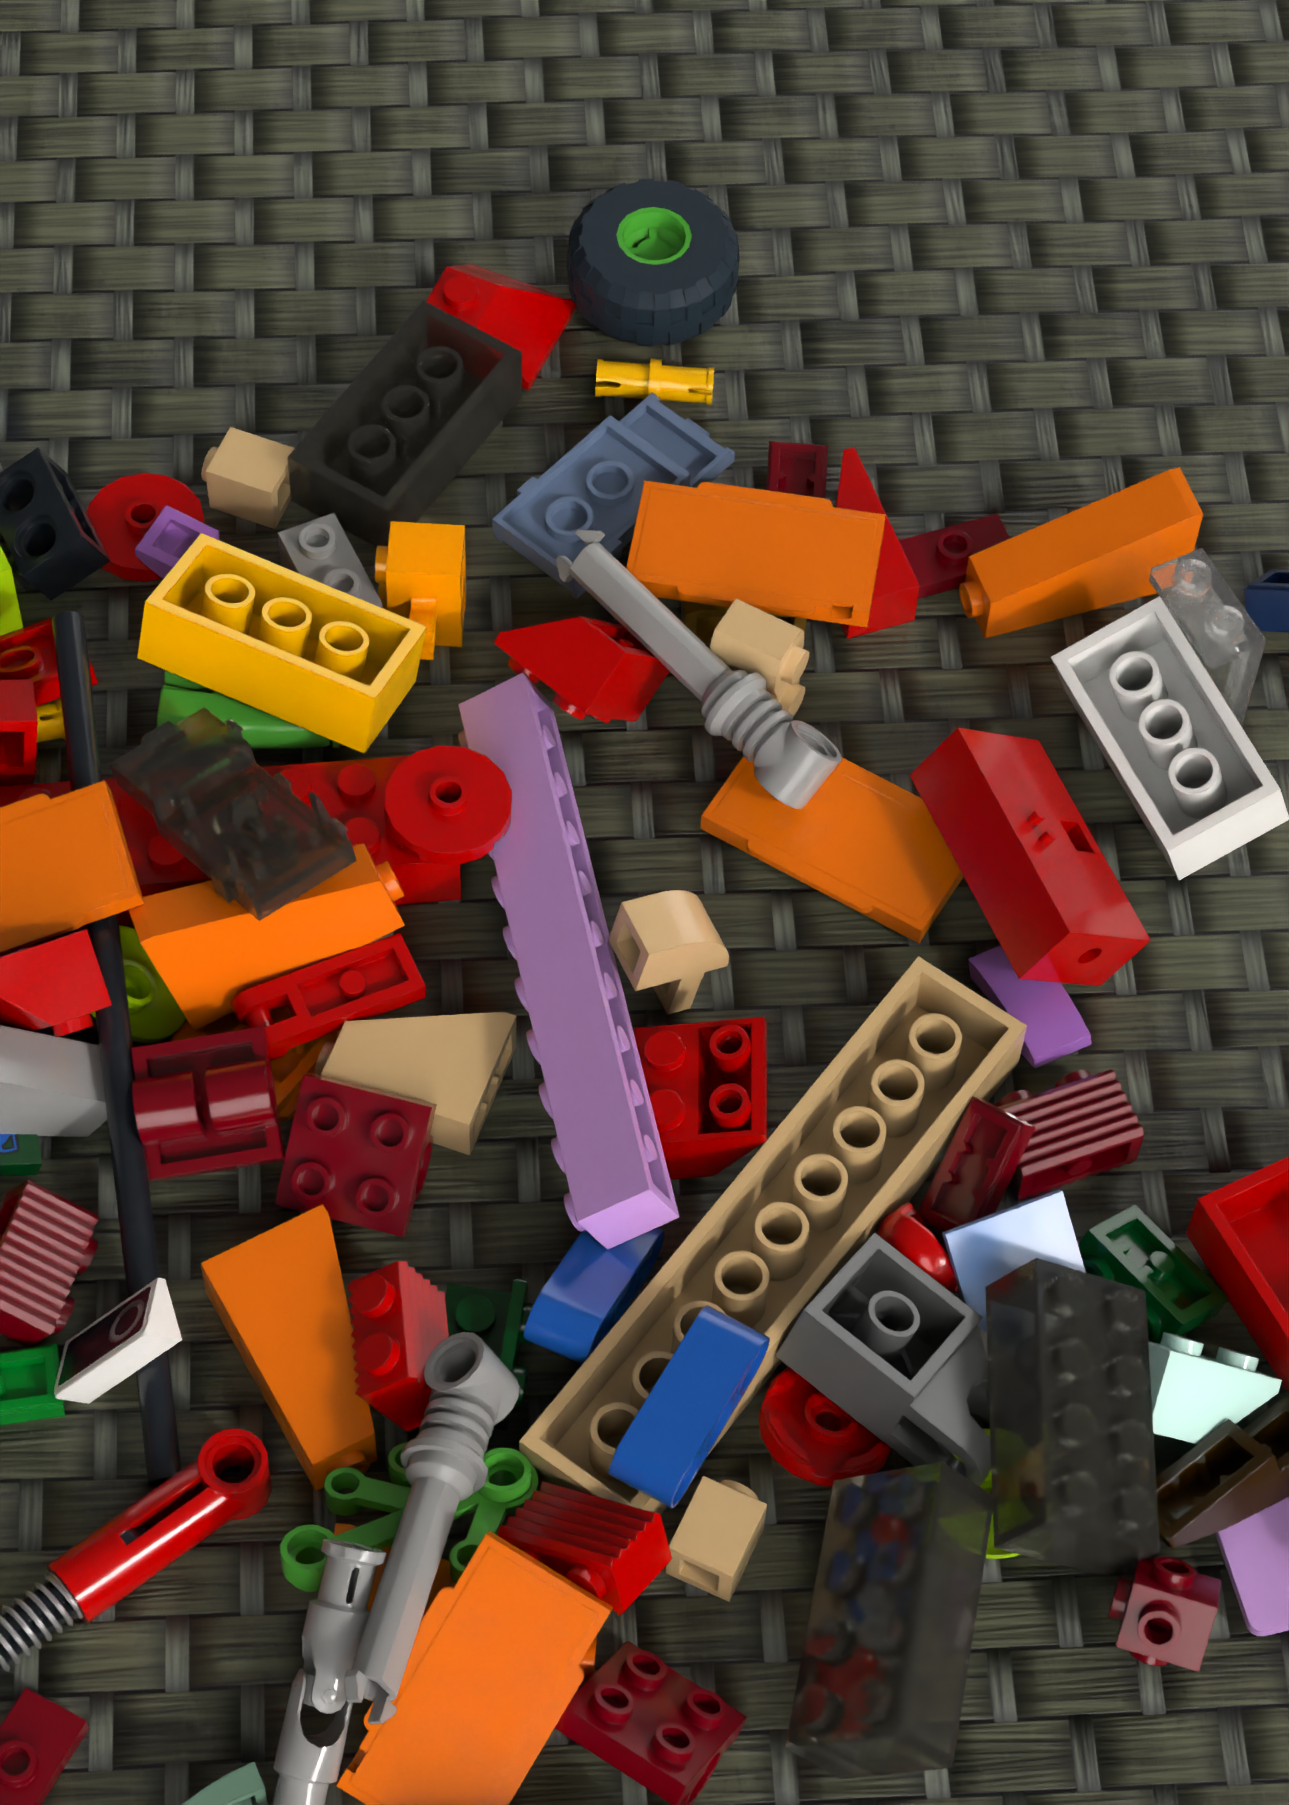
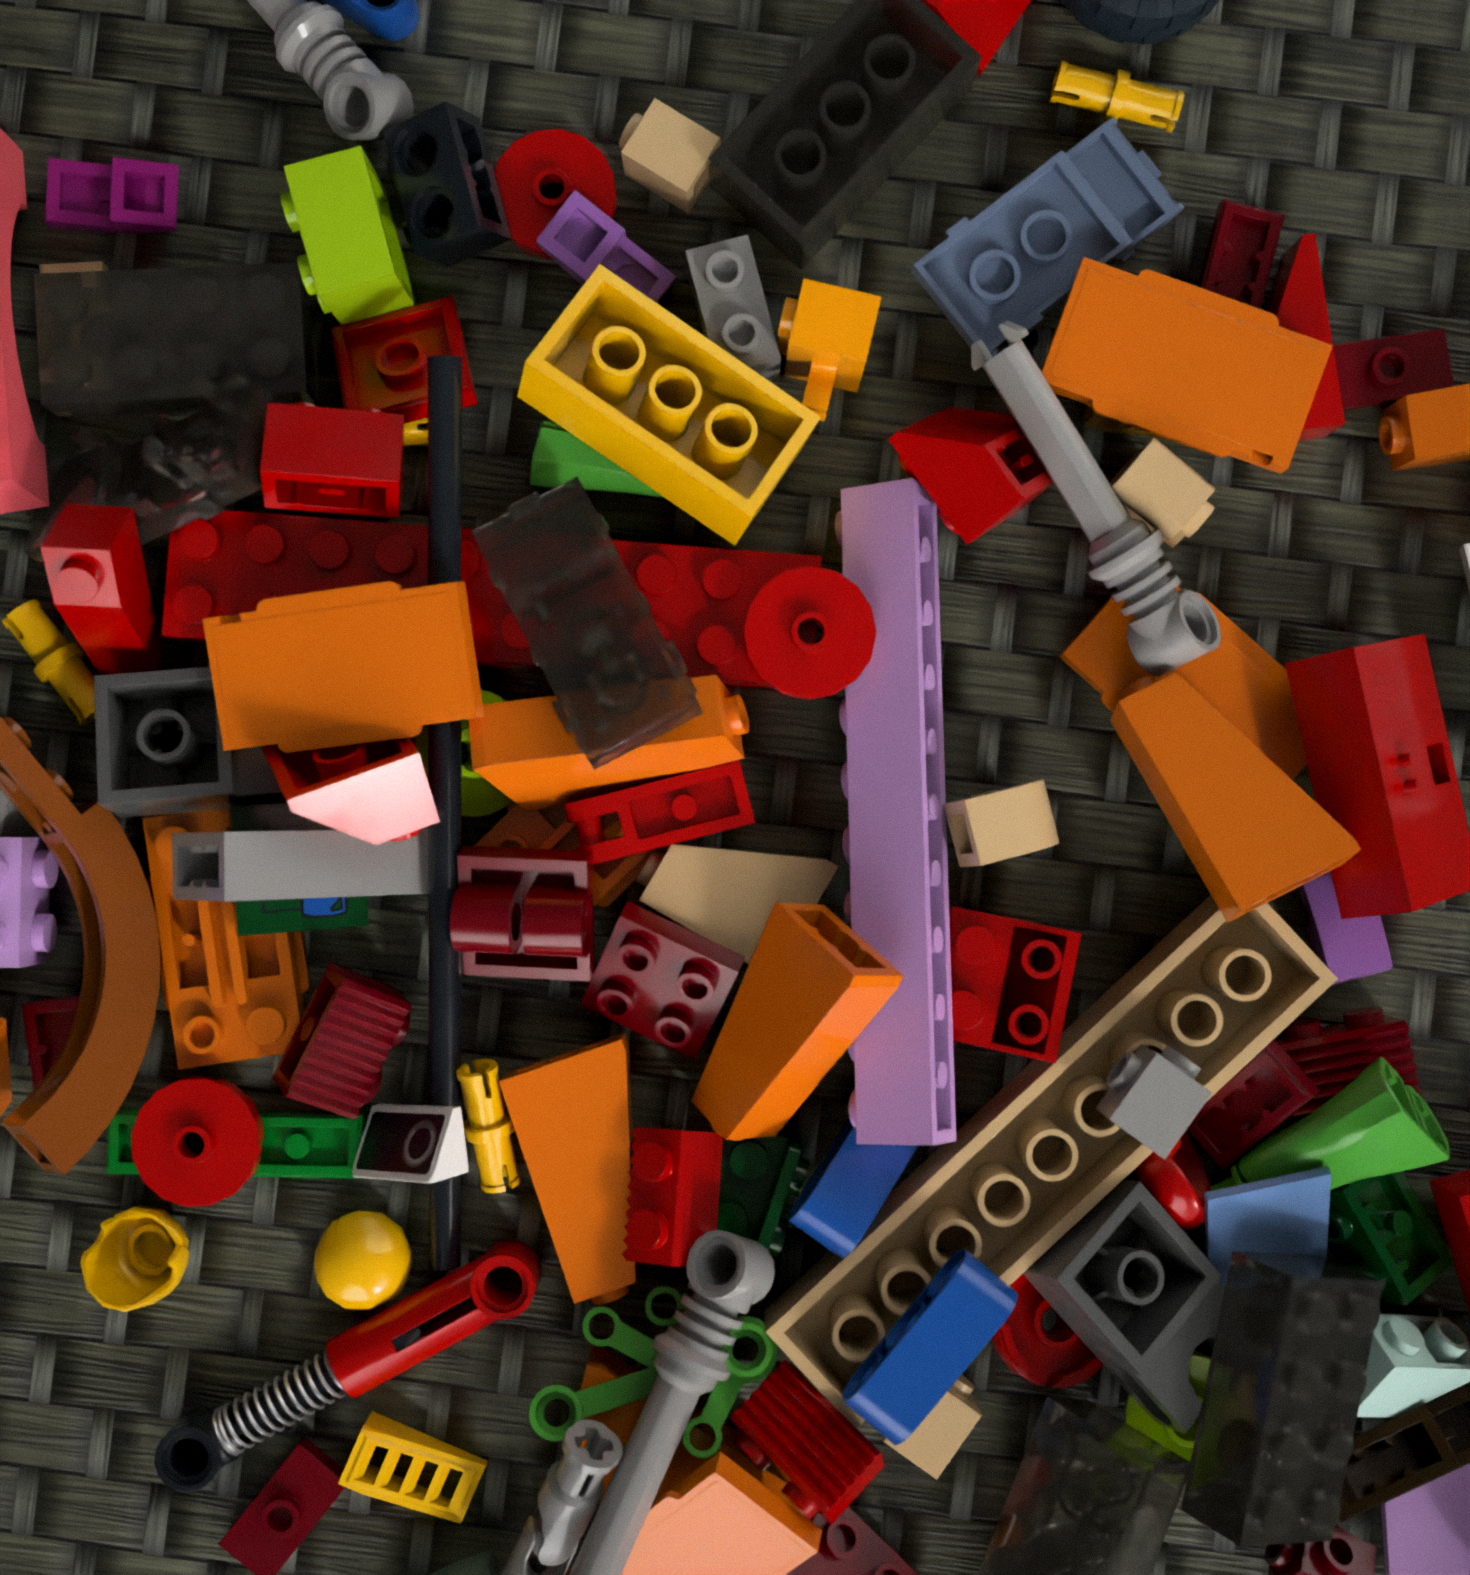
camera: 15 degrees right, 30 degrees up
none -> yellow hair [314,1210,412,1311]
none -> yellow slope [338,1411,488,1524]
none -> yellow pin [456,1058,521,1194]
none -> orange slope [691,902,903,1141]
none -> light grey brick [1095,1044,1212,1160]
none -> orange slope [1110,672,1361,923]
none -> bright green piece [1211,1057,1450,1191]

